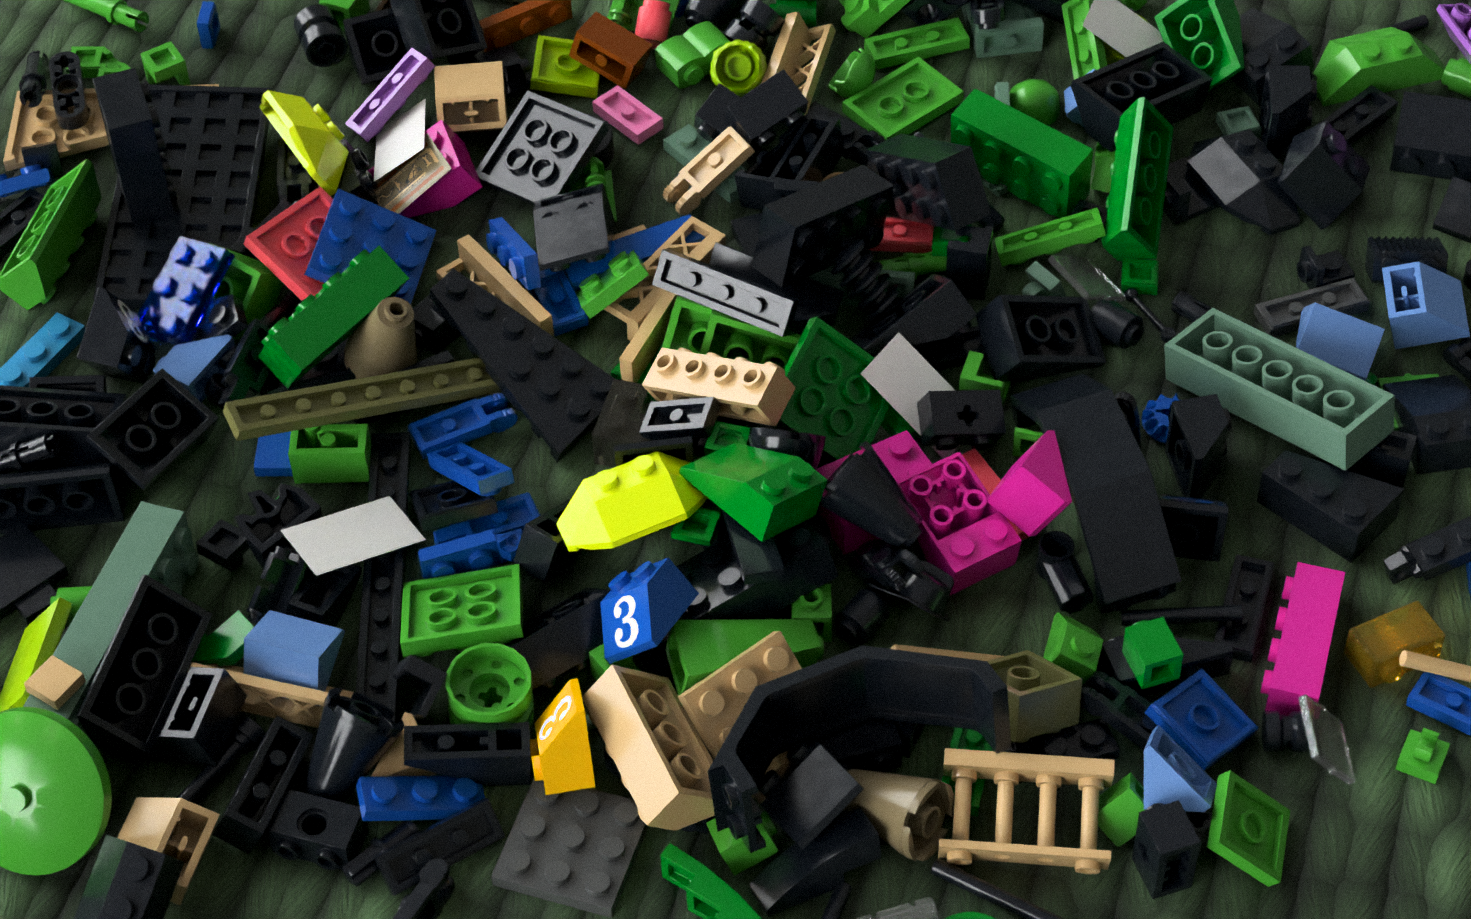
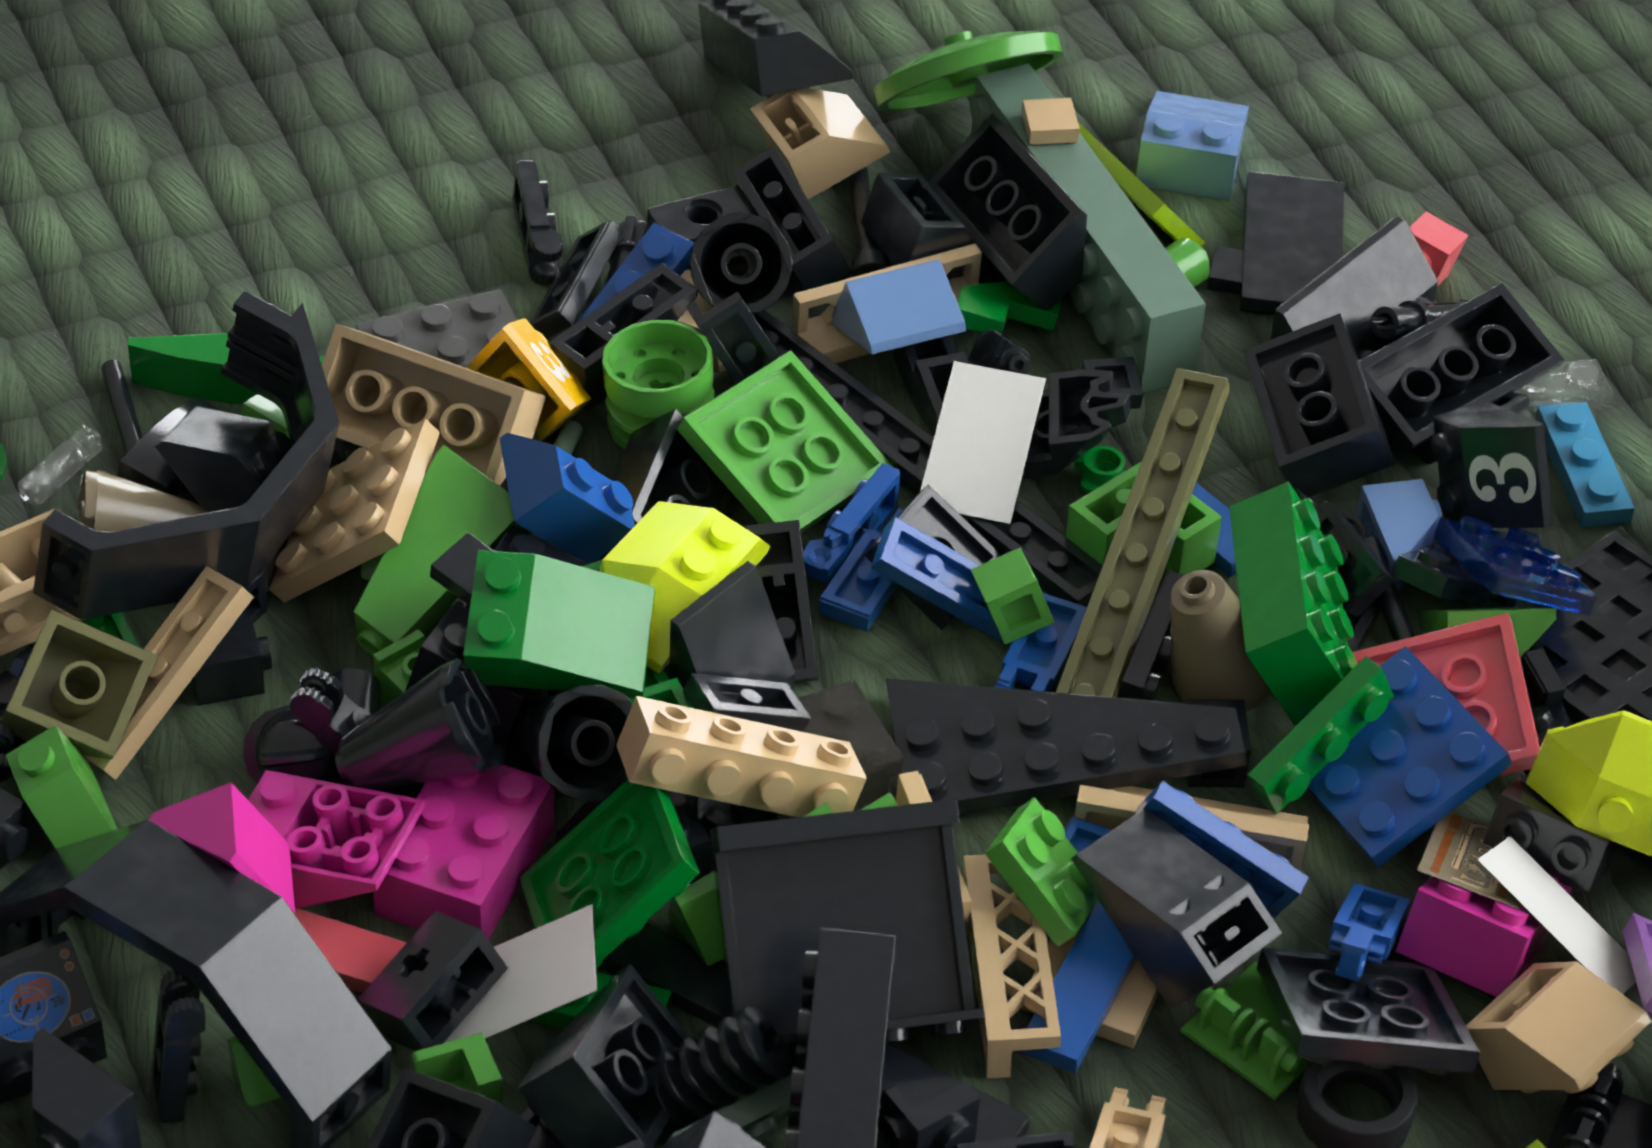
camera: 135 degrees right, 5 degrees down
none -> bright green panel [972,547,1055,645]
none -> green plate [1247,656,1394,814]
none -> blue hinge [1328,883,1410,981]

